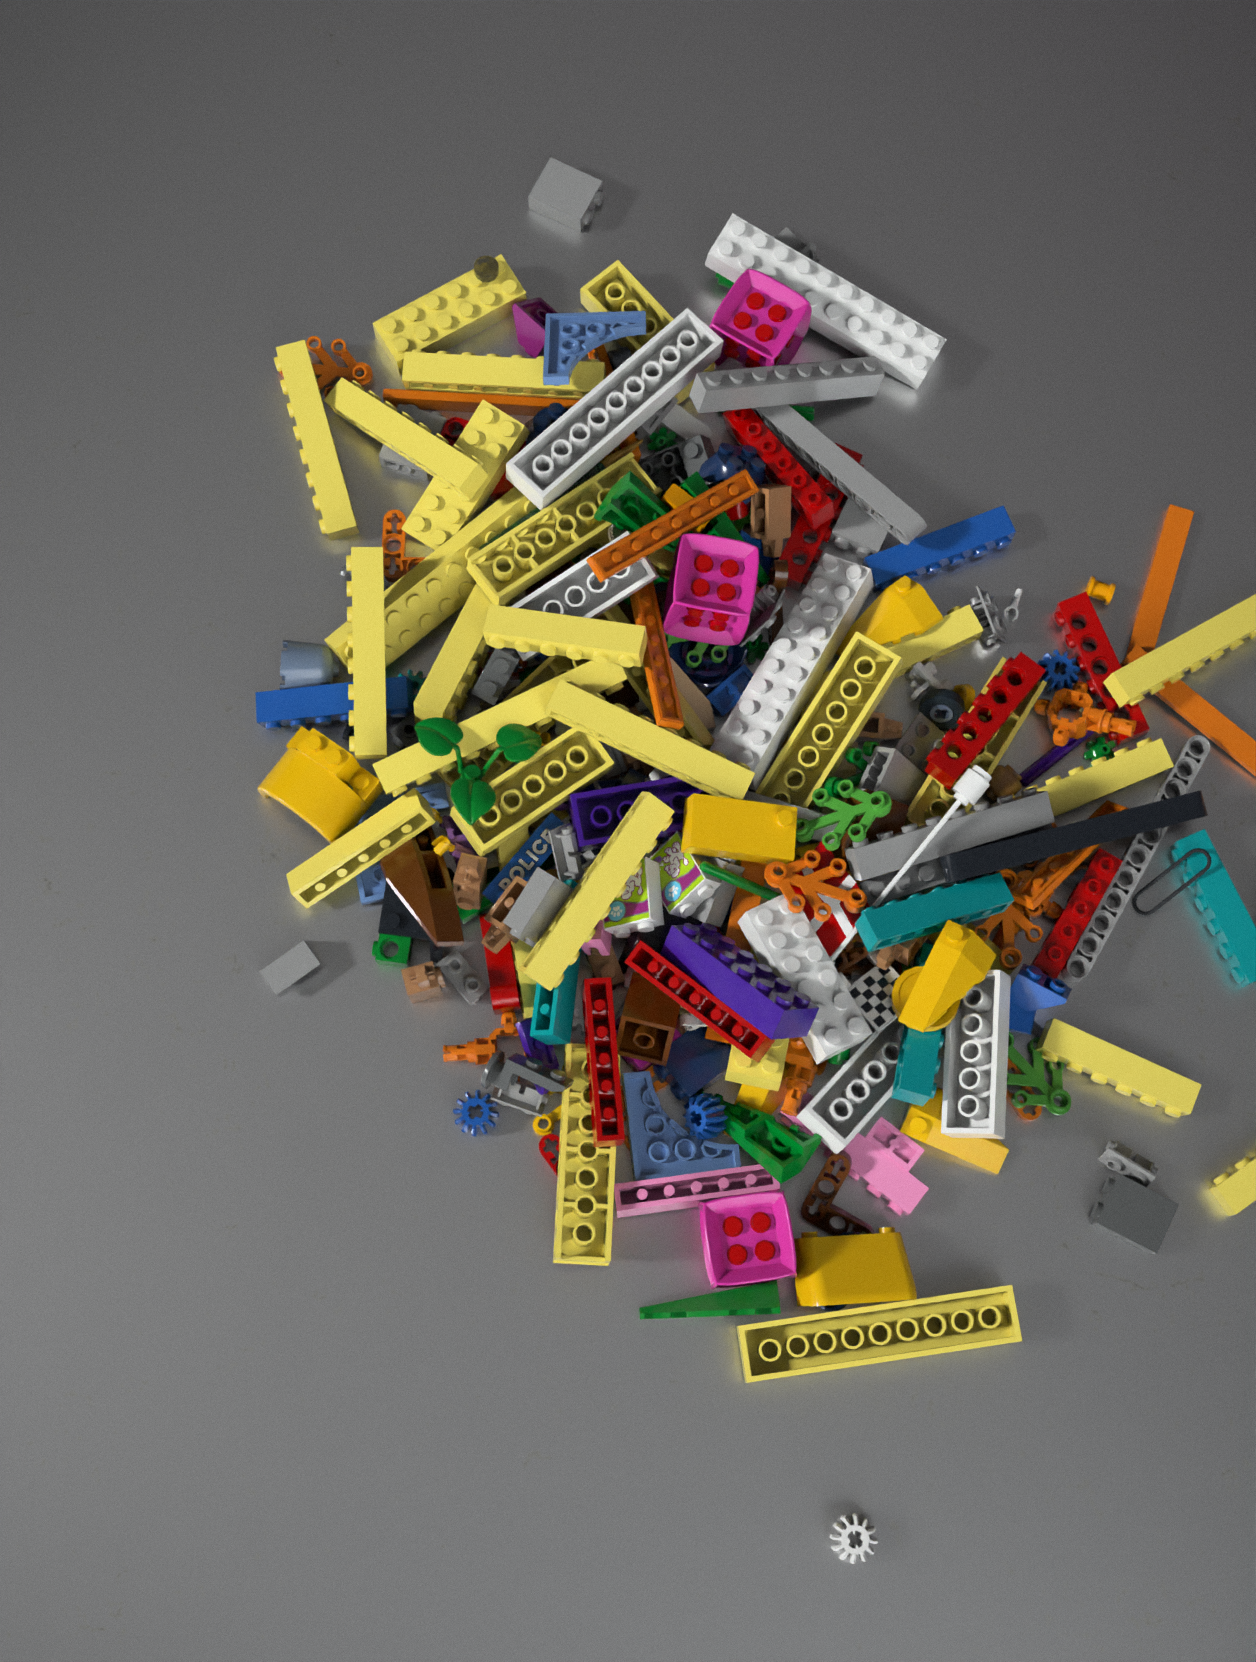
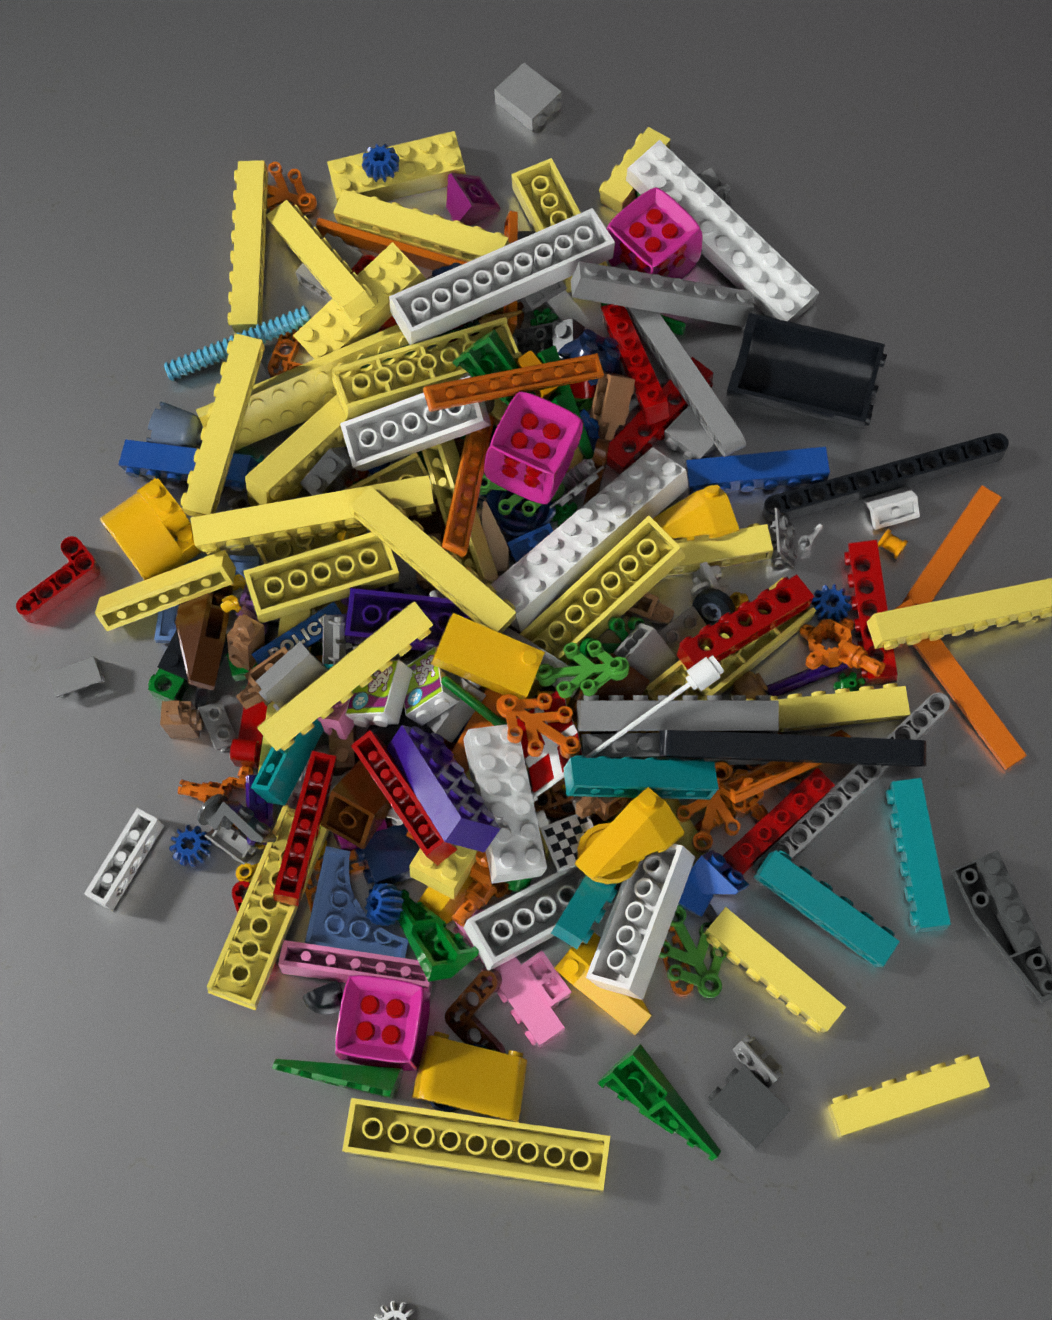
camera: 25 degrees right, 5 degrees down
green plant [414,717,542,825] -> none
clear smoke tile [474,256,499,282] -> none
light yellow brick [483,604,648,668] -> none
medium blue plate [543,311,646,386] -> none
black piece [1132,848,1211,915] -> none
none -> red beam [16,536,100,623]
none -> white brick [84,808,164,911]
none -> medium azure piece [164,305,311,381]
none -> black brick [302,981,343,1015]
none -> blue gear [362,143,400,182]
none -> green wedge [597,1044,721,1161]
none -> light yellow brick [599,127,670,213]
none -> black cylinder [727,312,887,429]
none -> teal brick [753,850,900,968]
none -> black beam [762,433,1009,524]
none -> white panel [864,487,920,530]

